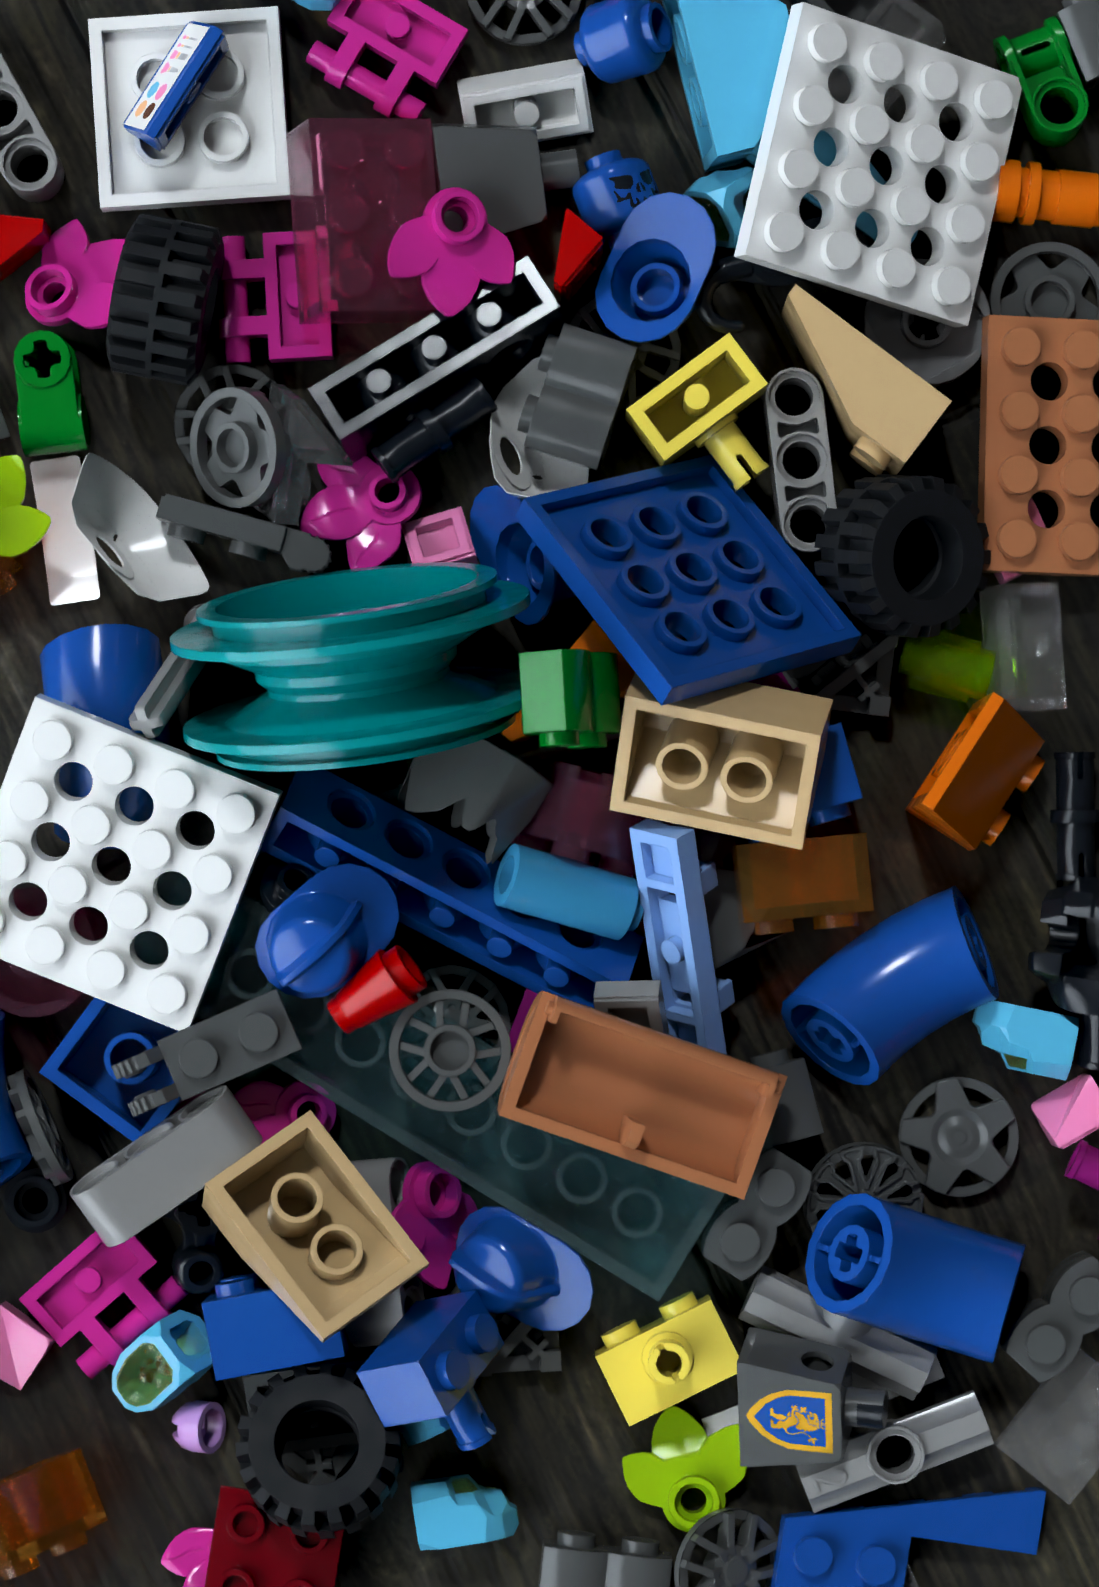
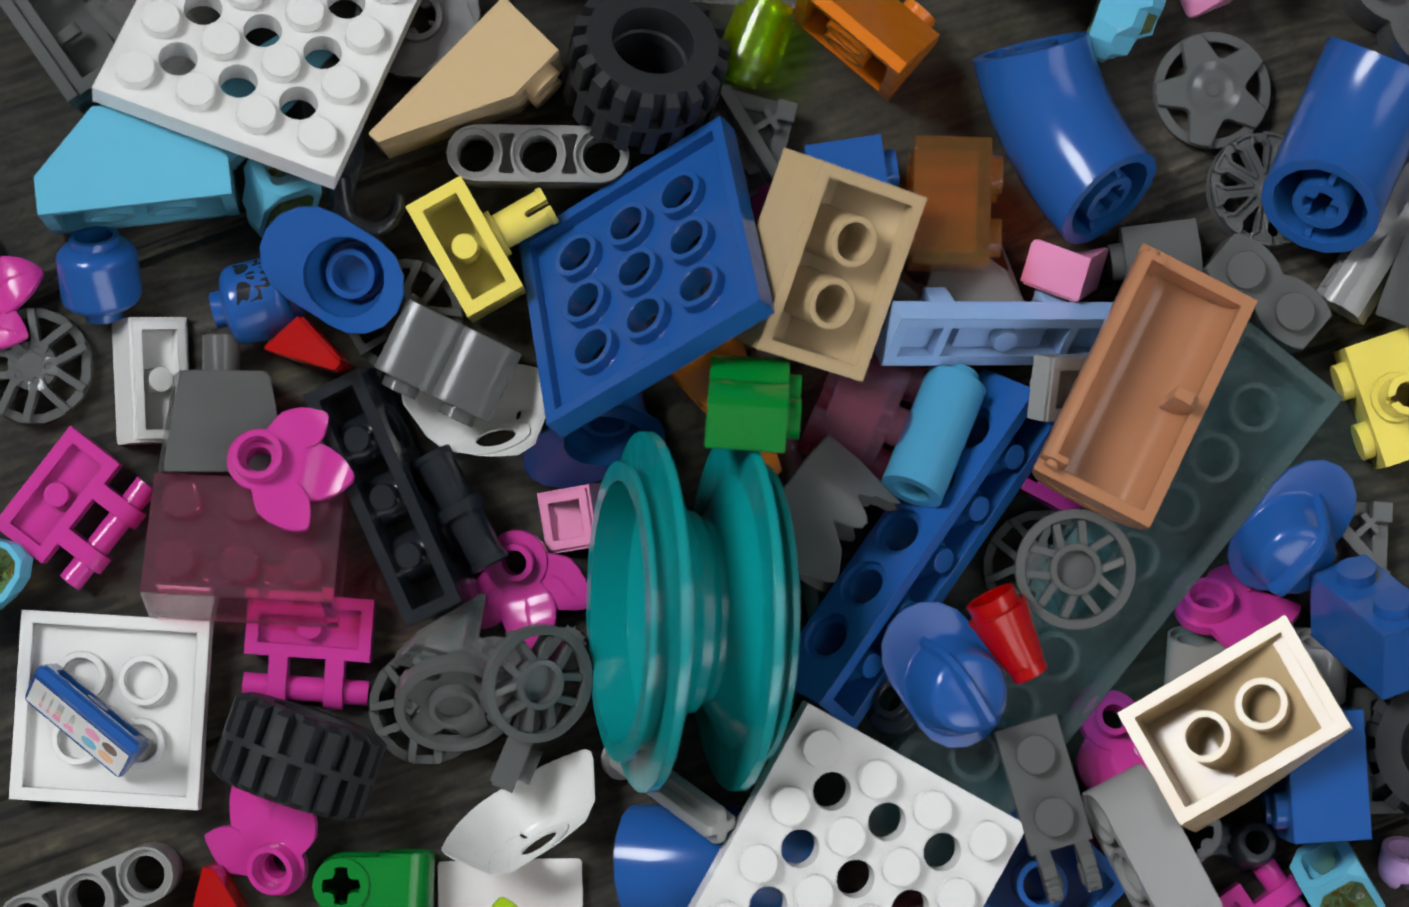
camera: 85 degrees left, 0 degrees up
none -> dark grey wheel [479,623,593,743]
none -> bright pink slope [1020,239,1109,303]

